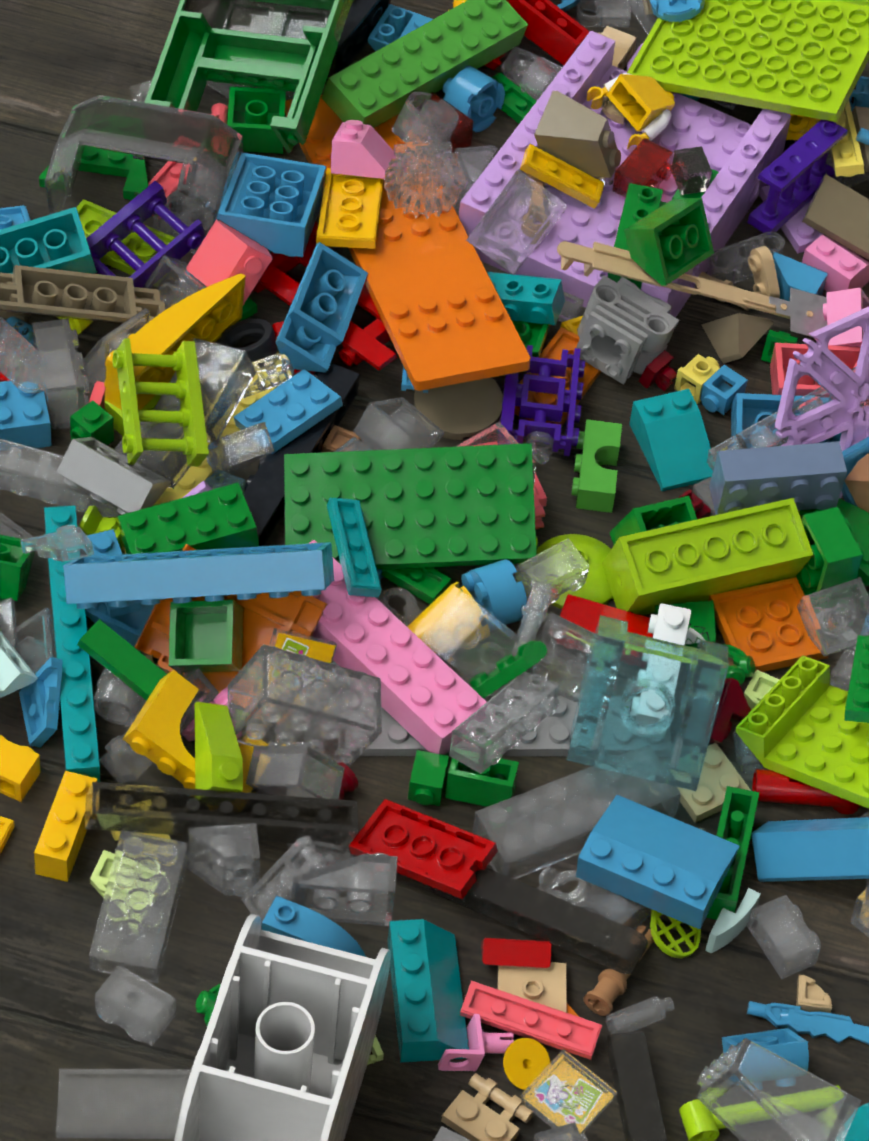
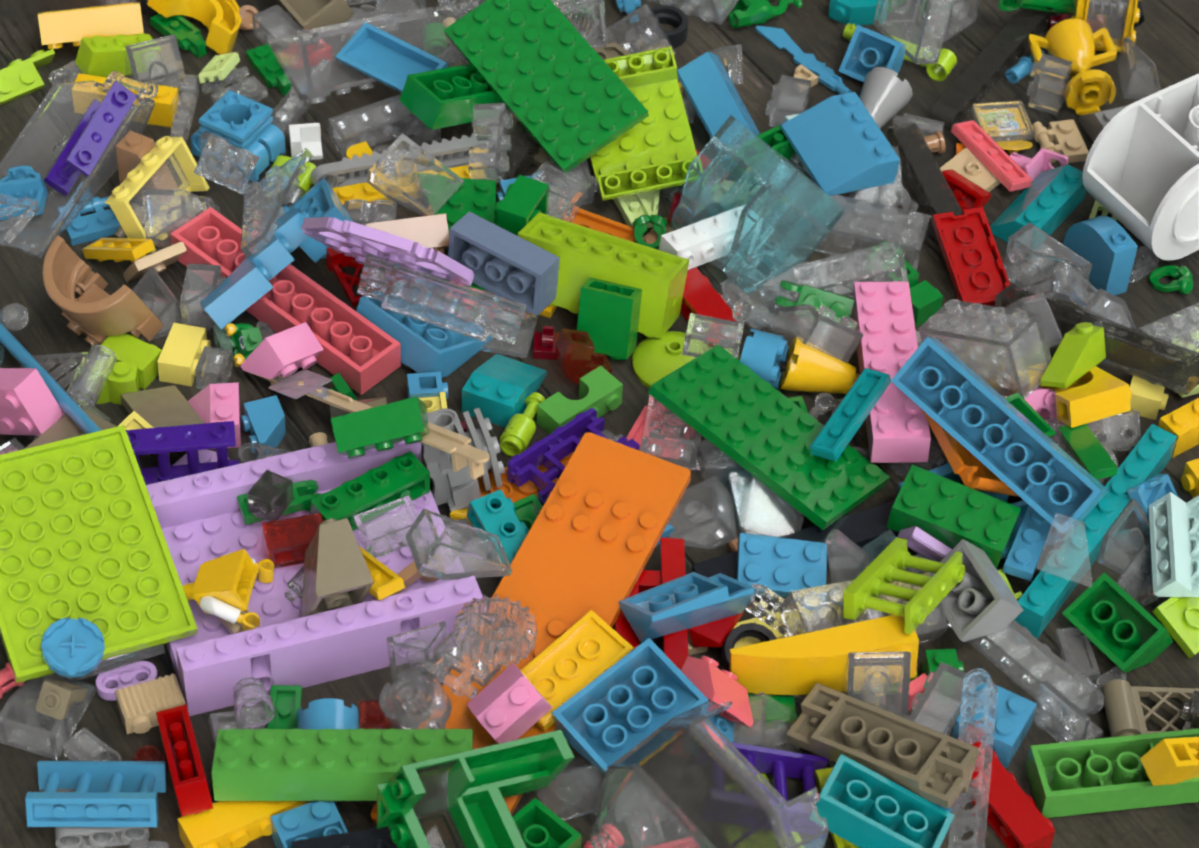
camera: 135 degrees left, 5 degrees down
tan plate [748,246,780,298] -> none
none -> clear brick [353,496,425,558]
none -> lime piece [499,392,545,457]
none -> clear red brick [555,328,613,384]
none -> light grey cone [859,67,912,129]

